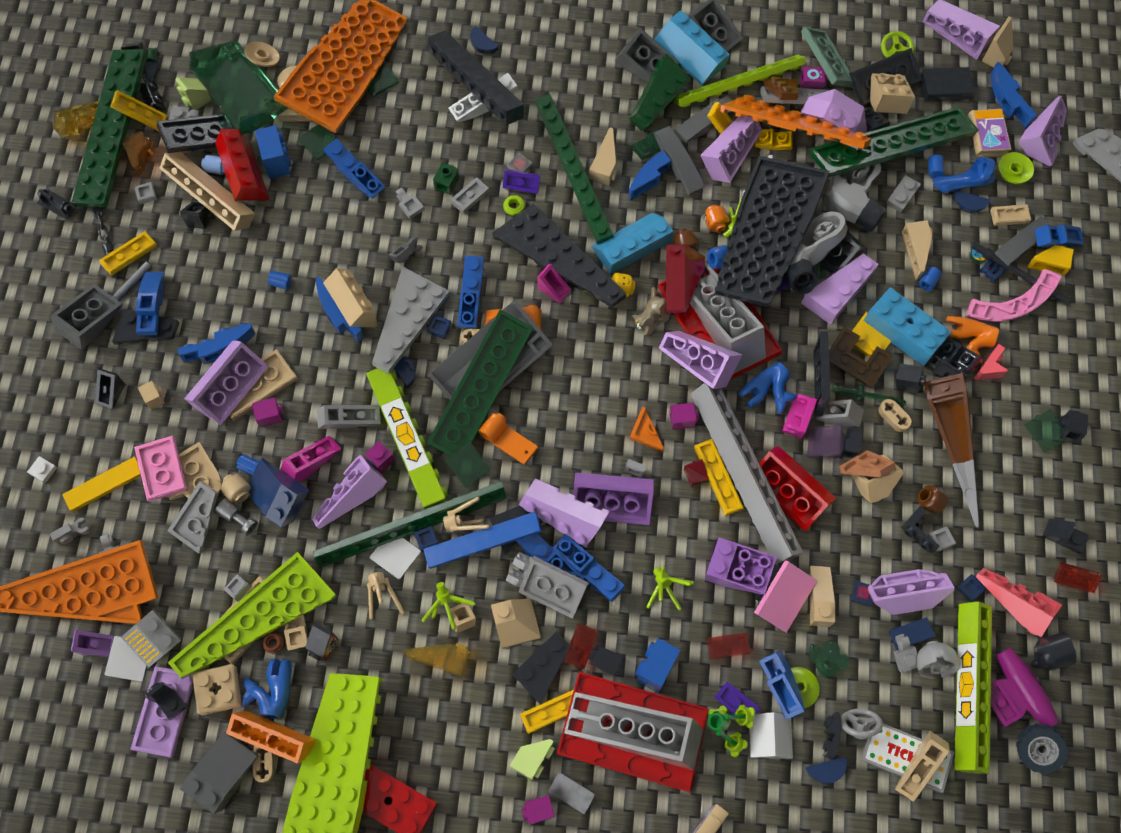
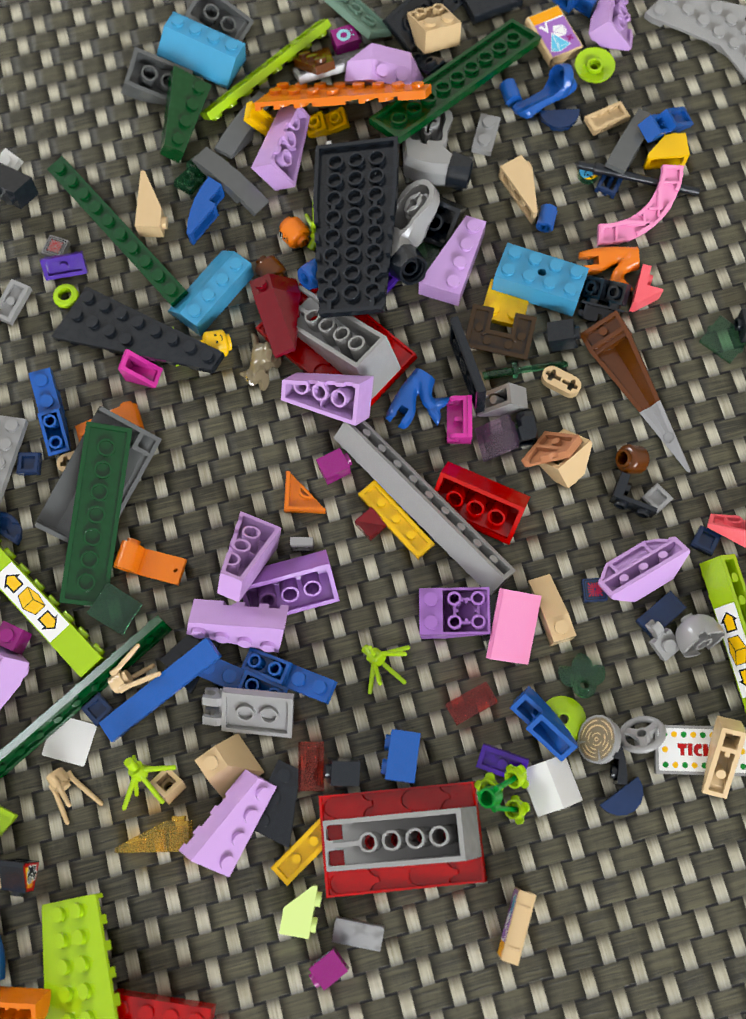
camera: 15 degrees left, 5 degrees up
none -> lavender wedge [179,769,276,877]
none -> lavender wedge [217,511,281,602]
none -> tile [577,715,621,764]

